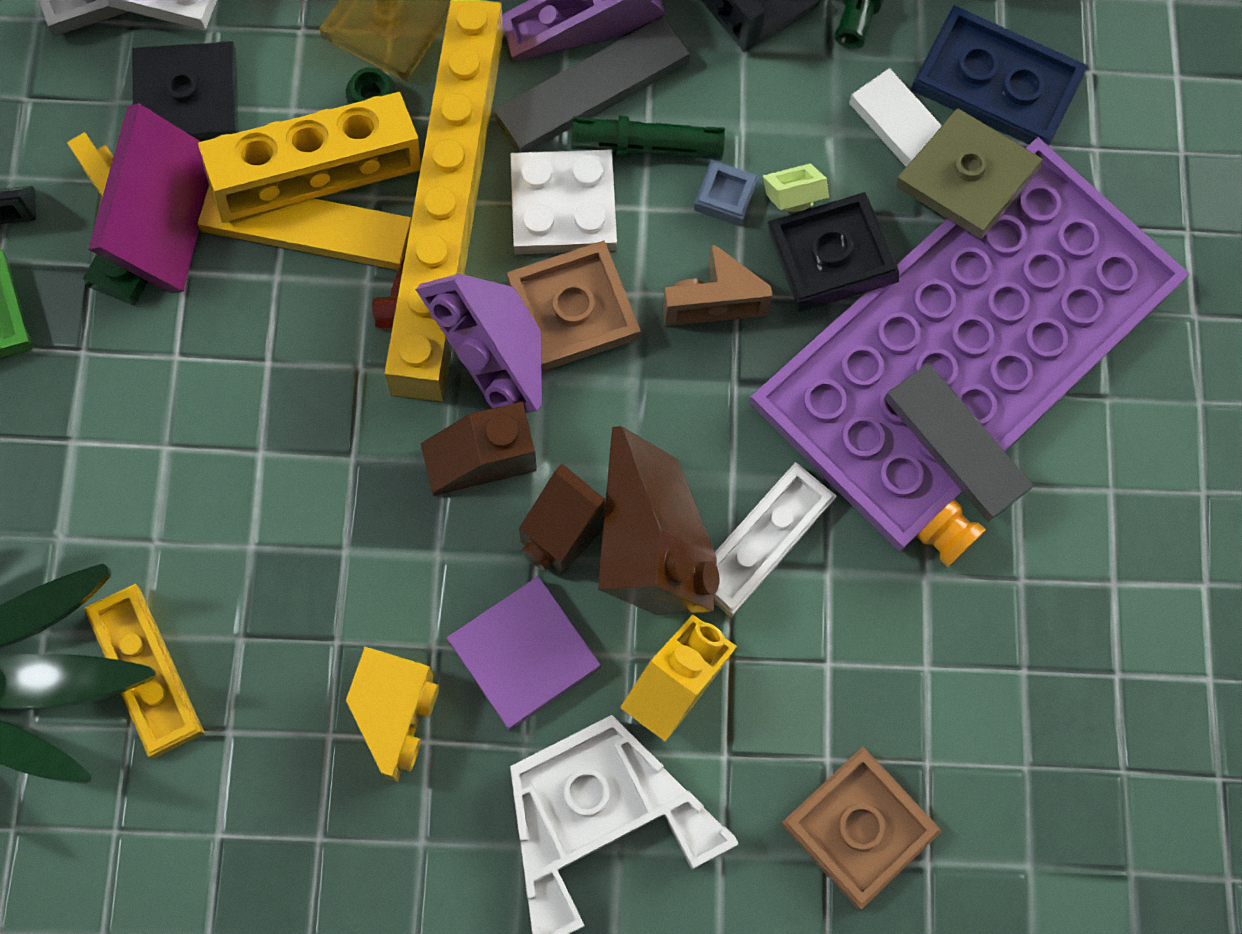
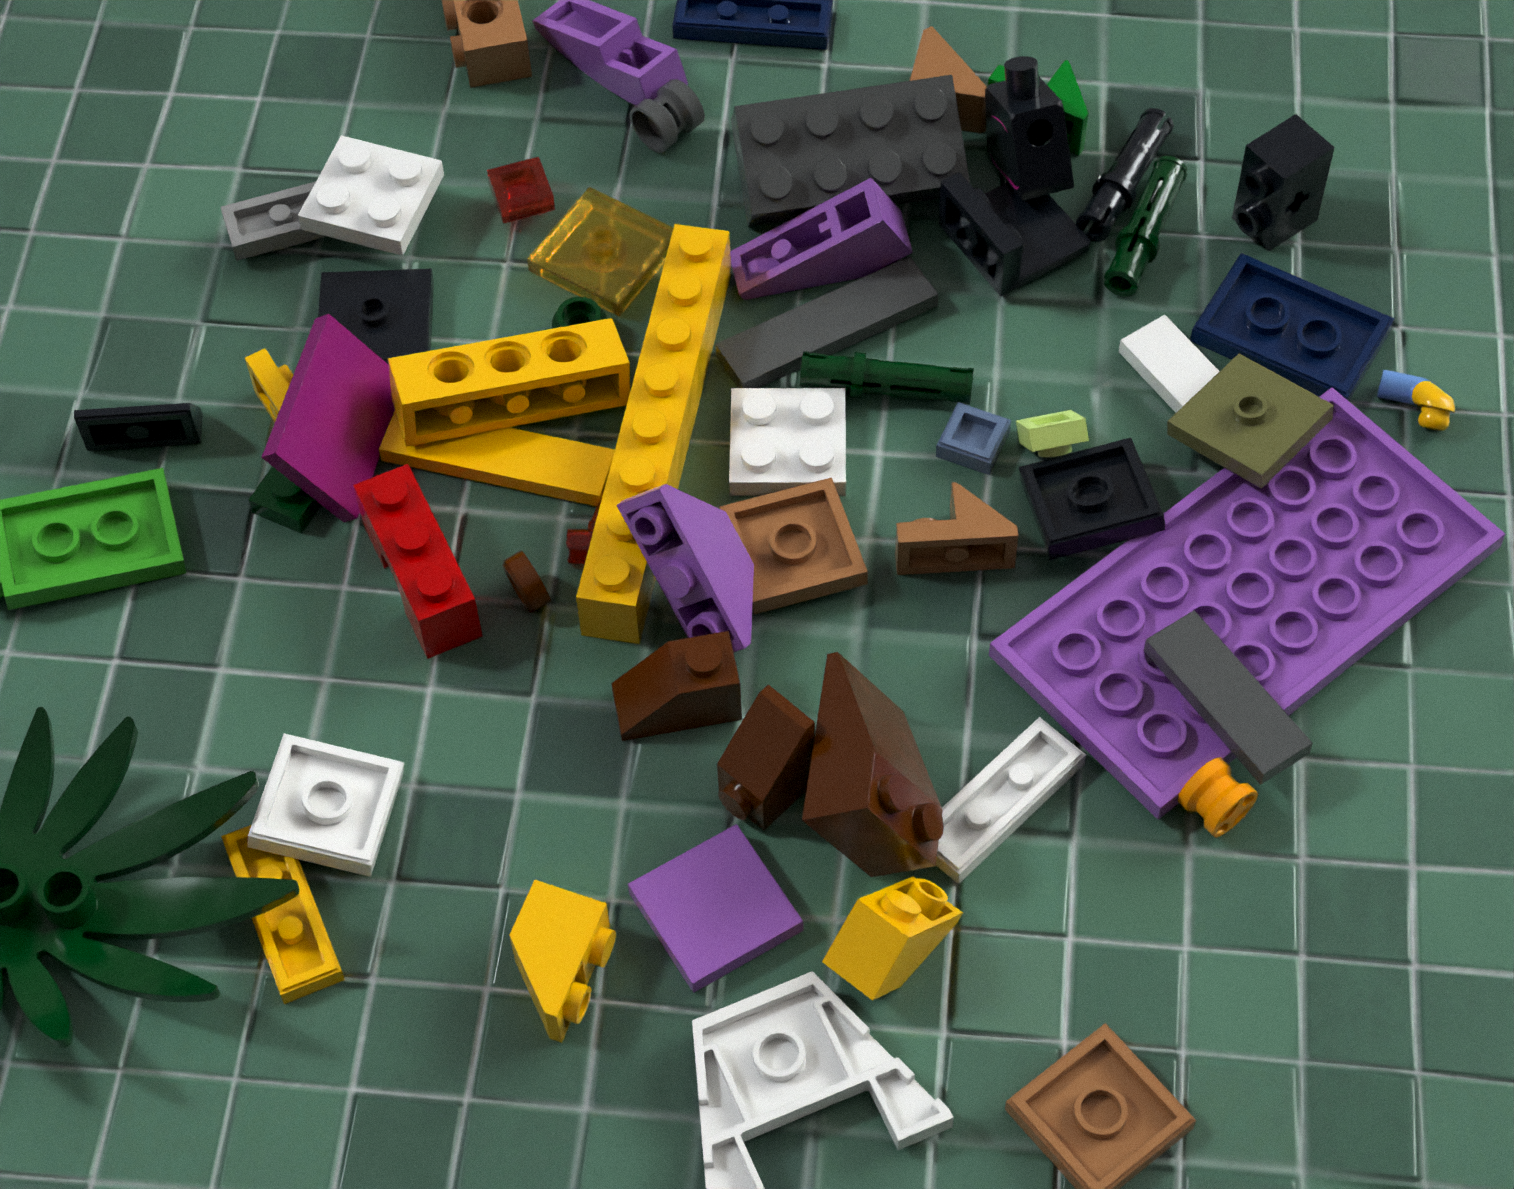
camera: 10 degrees right, 15 degrees down
none -> white tile [248,733,404,877]
none -> red arch [353,464,483,659]
none -> reddish brown tile [502,550,551,612]
none -> arm [1377,369,1455,431]

